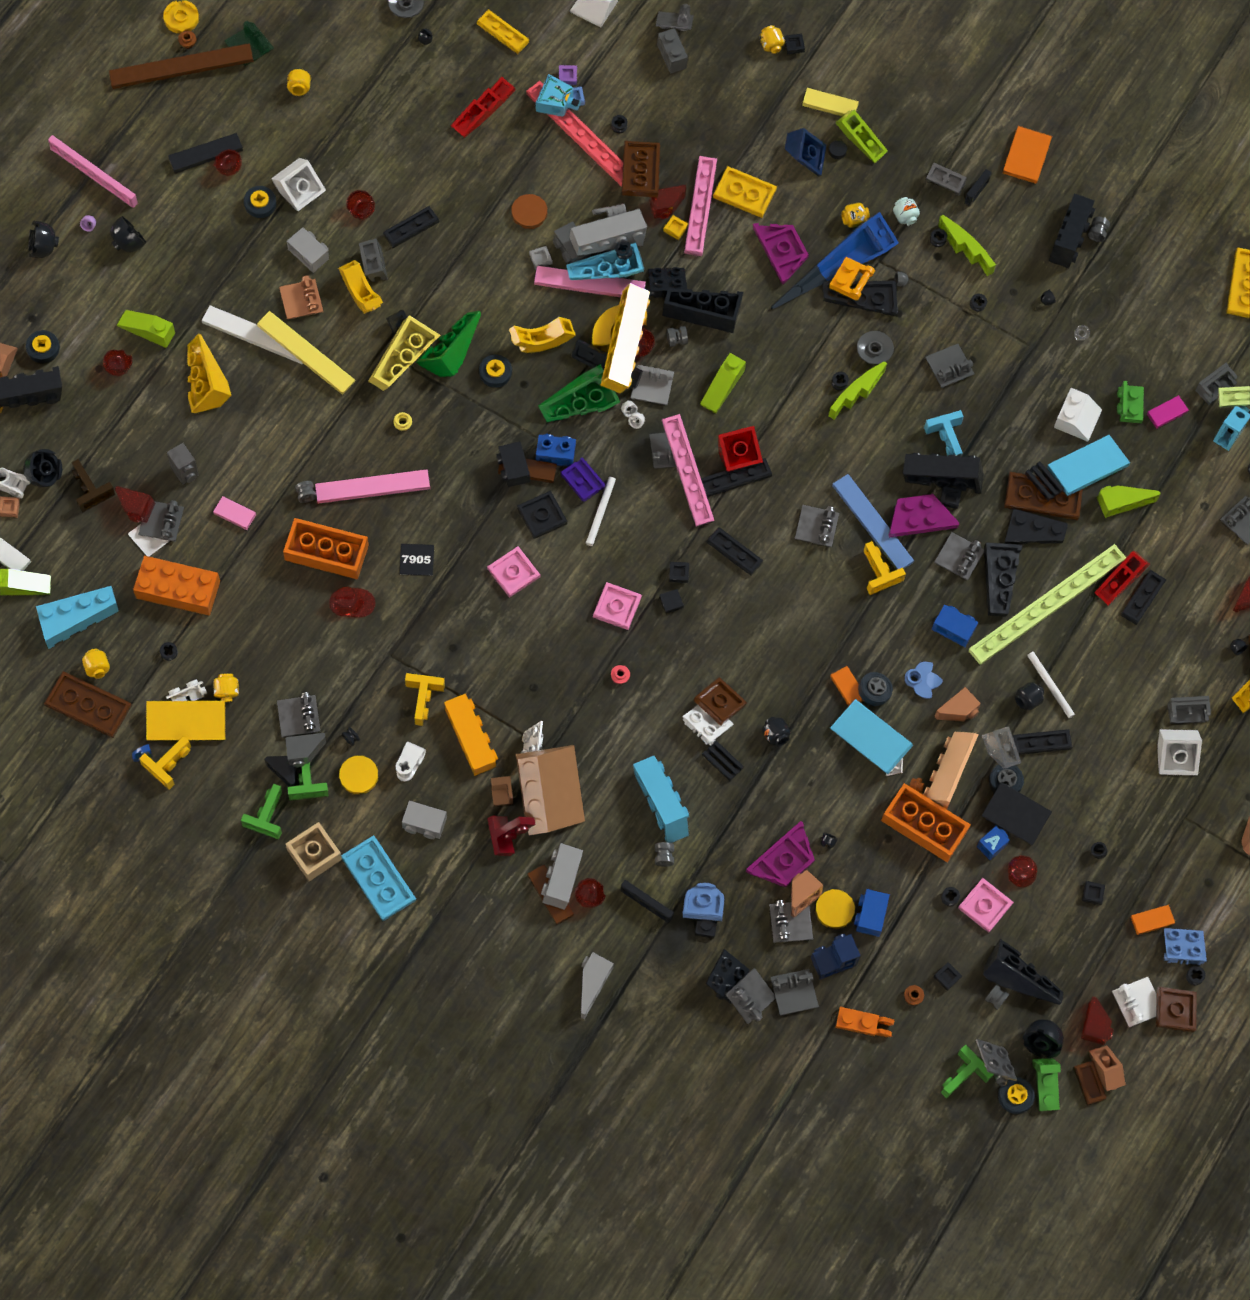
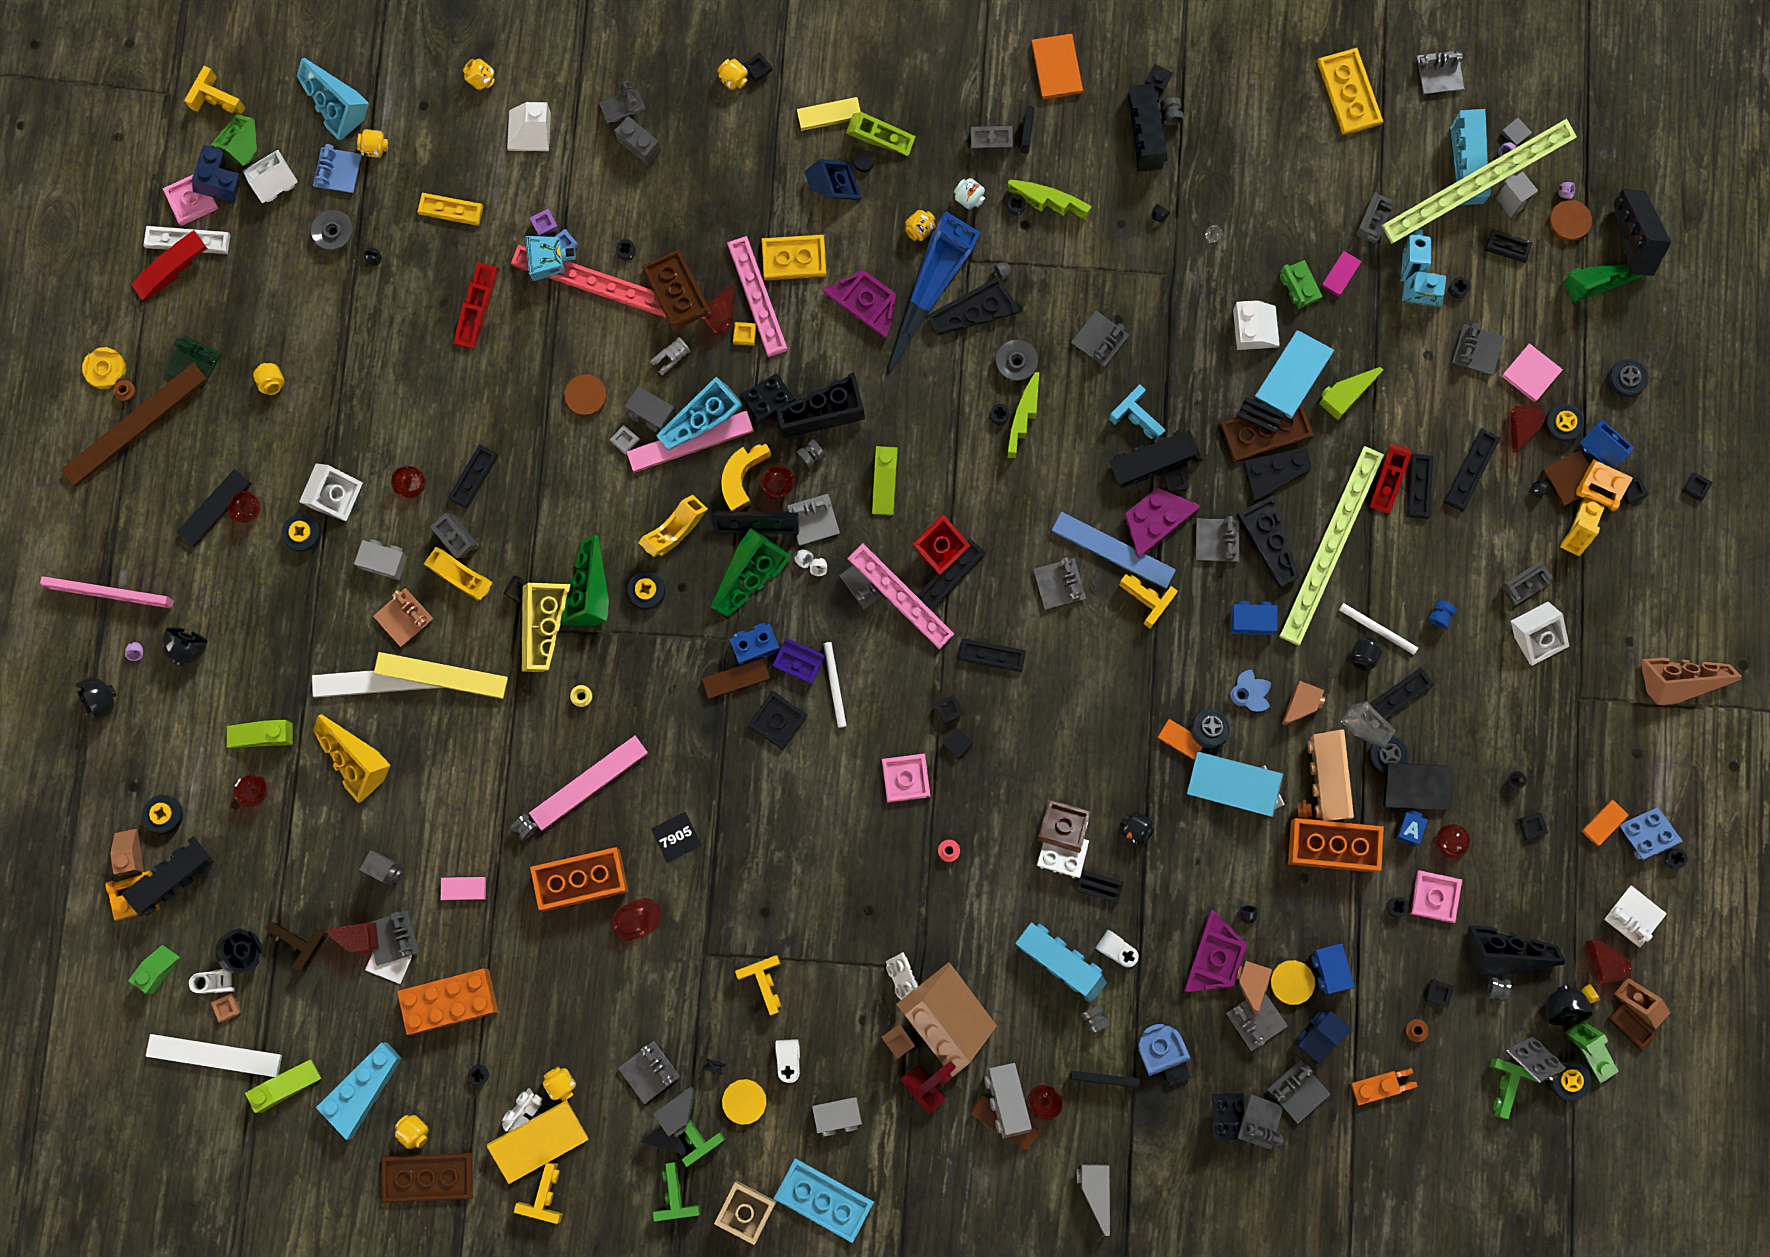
camera: 20 degrees left, 10 degrees up
blue tile [132,744,153,762] -> none
light orange brick [444,693,498,776] -> none
bright pink tile [487,547,540,598] -> none
black brick [496,441,530,487] -> none
light grey wedge [569,209,647,256] -> none
brick [601,283,650,393] -> none
black bush [615,241,633,260] -> none
light orange plate [829,257,875,300] -> none
black bush [969,294,987,312] -> none
reddish brown tile [1156,987,1197,1032] -> none
none -> white piece [1095,930,1138,967]
none -> black plate [1145,64,1173,93]
none -> medium azure torso [1402,272,1446,308]
none -> blue wheel [1428,600,1457,629]
none -> black tile [1444,428,1501,512]
none -> yellow hinge [1581,984,1600,1003]

